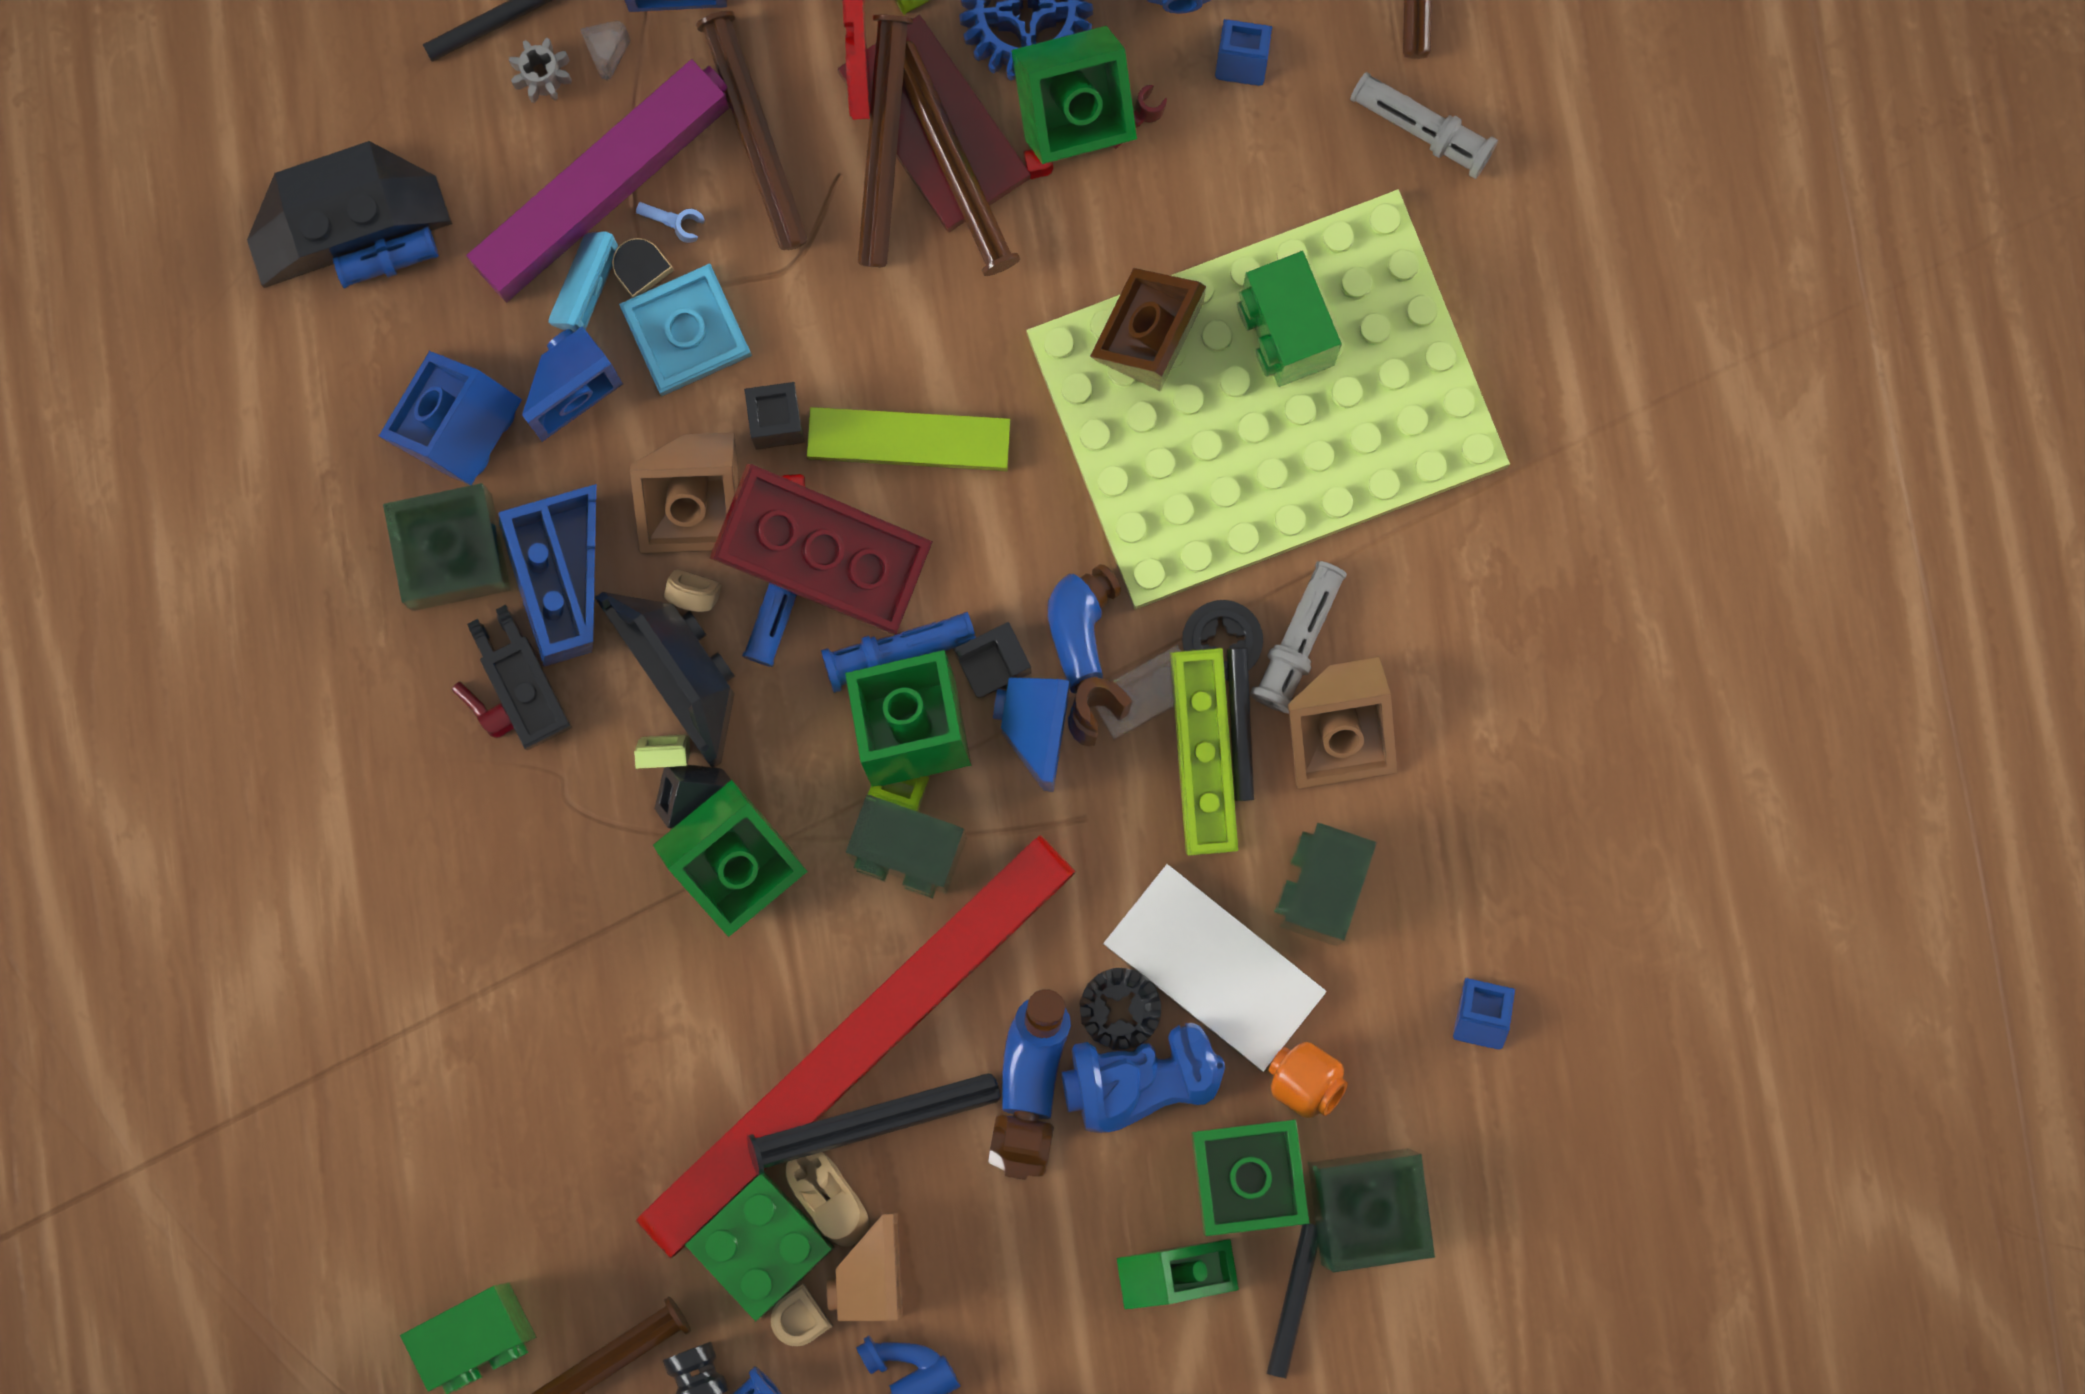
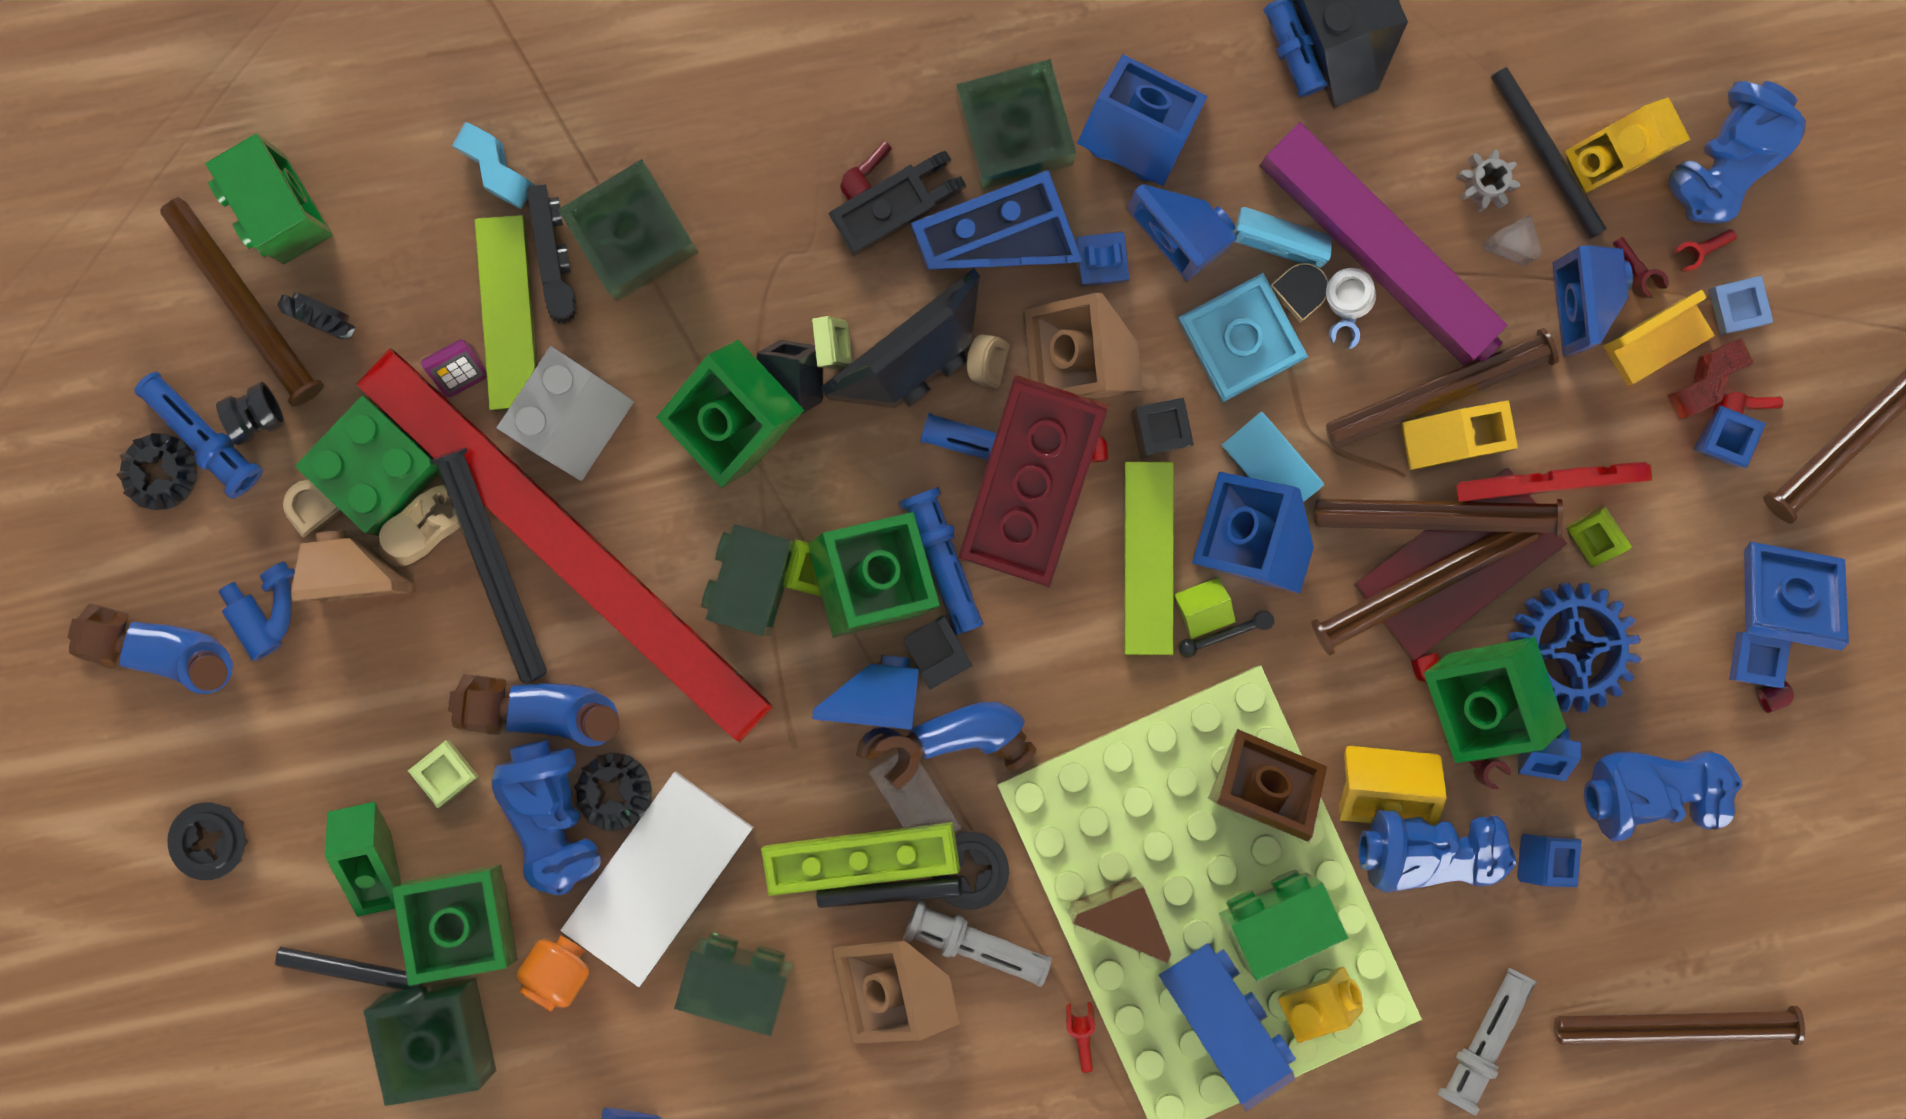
camera: 75 degrees right, 5 degrees up
none -> black gear [277,291,356,339]
none -> yellowish green tile [408,740,479,808]
none -> slope [420,339,487,397]
none -> medium azure piece [452,122,535,209]
none -> lime tile [475,215,537,411]
none -> light grey slope [496,346,635,481]
none -> black hinge [527,184,577,325]
none -> clear green brick [558,159,699,301]
none -> red hand [1066,1002,1095,1073]
none -> reddish brown slope [1068,876,1171,963]
none -> blue tile [1075,232,1129,287]
none -> blue wedge [1159,943,1296,1111]
none -> lime slope [1173,577,1236,639]
none -> black hinge [1178,611,1274,658]
none -> blue slope [1192,472,1314,594]
none -> medium azure slope [1221,412,1324,502]
none -> yellow bracket [1277,967,1363,1043]
none -> white tile [1326,268,1376,319]
none -> yellow panel [1339,746,1447,826]
none -> blue animal [1358,809,1516,893]
none -> yellow slope [1400,400,1518,470]
none -> blue tile [1518,726,1581,781]

